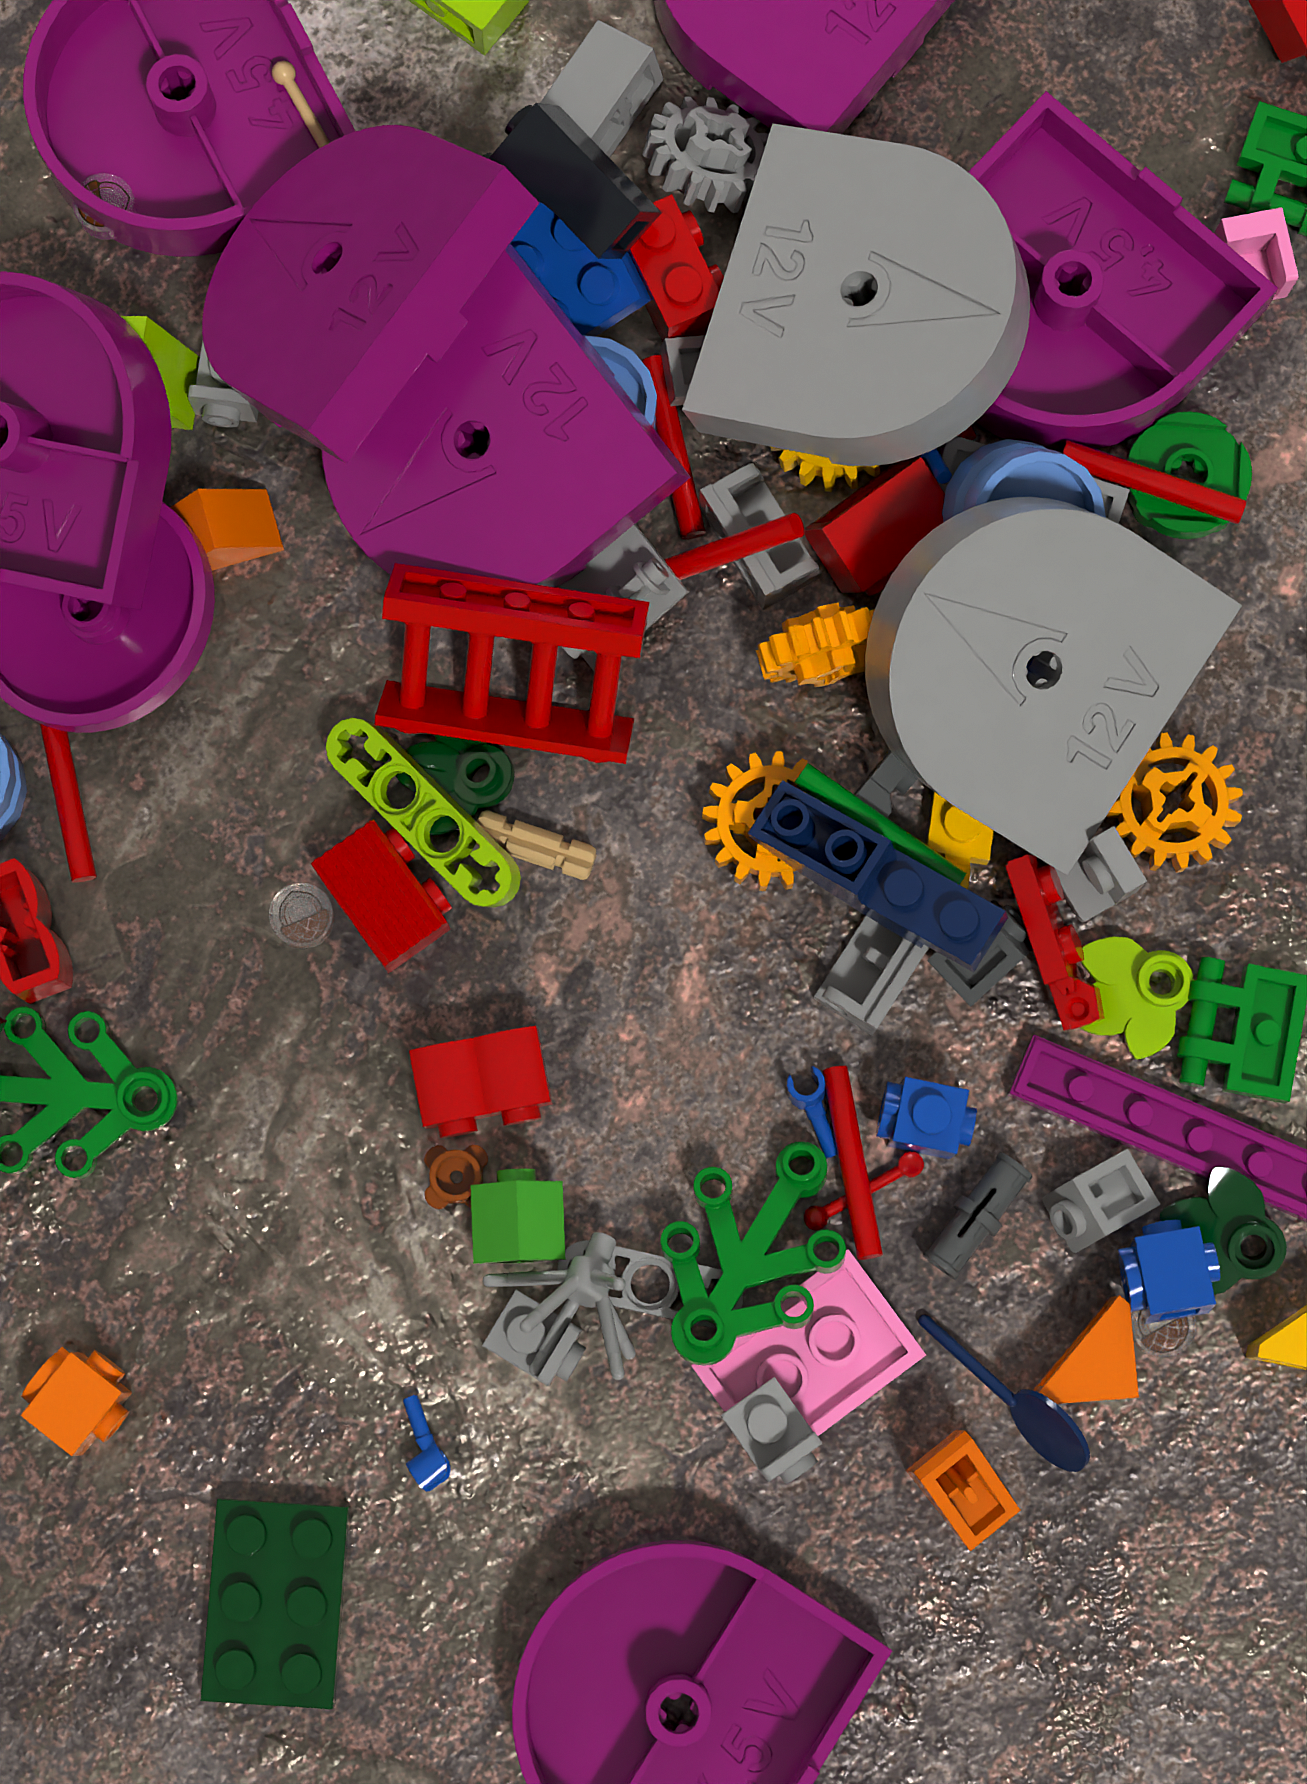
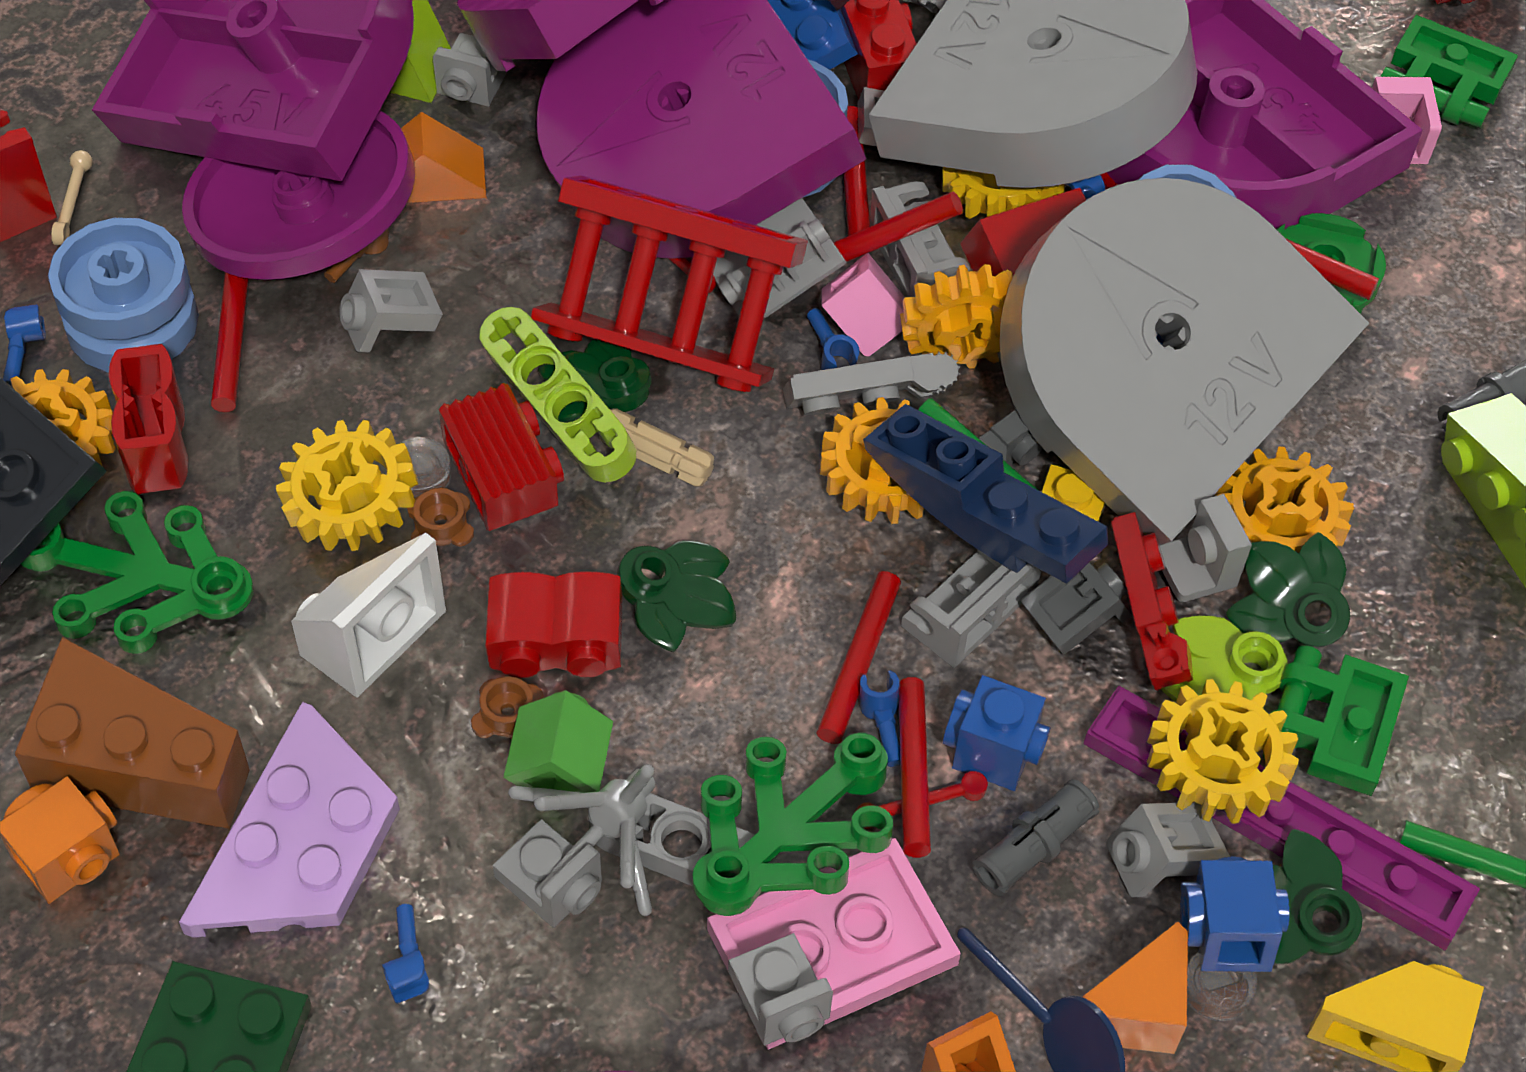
camera: 10 degrees right, 25 degrees down
none -> dark orange wedge [15,637,250,829]
none -> lavender wing [179,702,400,938]
none -> yellow gear [276,420,418,551]
none -> white slope [291,533,446,698]
none -> light grey bracket [340,269,443,353]
none -> dark orange plate [407,488,474,547]
none -> dark green plate [617,540,736,652]
none -> light grey hinge [783,352,960,415]
none -> blue hand [807,308,860,370]
none -> red bar [817,571,901,744]
none -> bright pink panel [821,253,905,357]
none -> yellow gear [1147,679,1299,824]
none -> dark green plate [1226,532,1350,648]

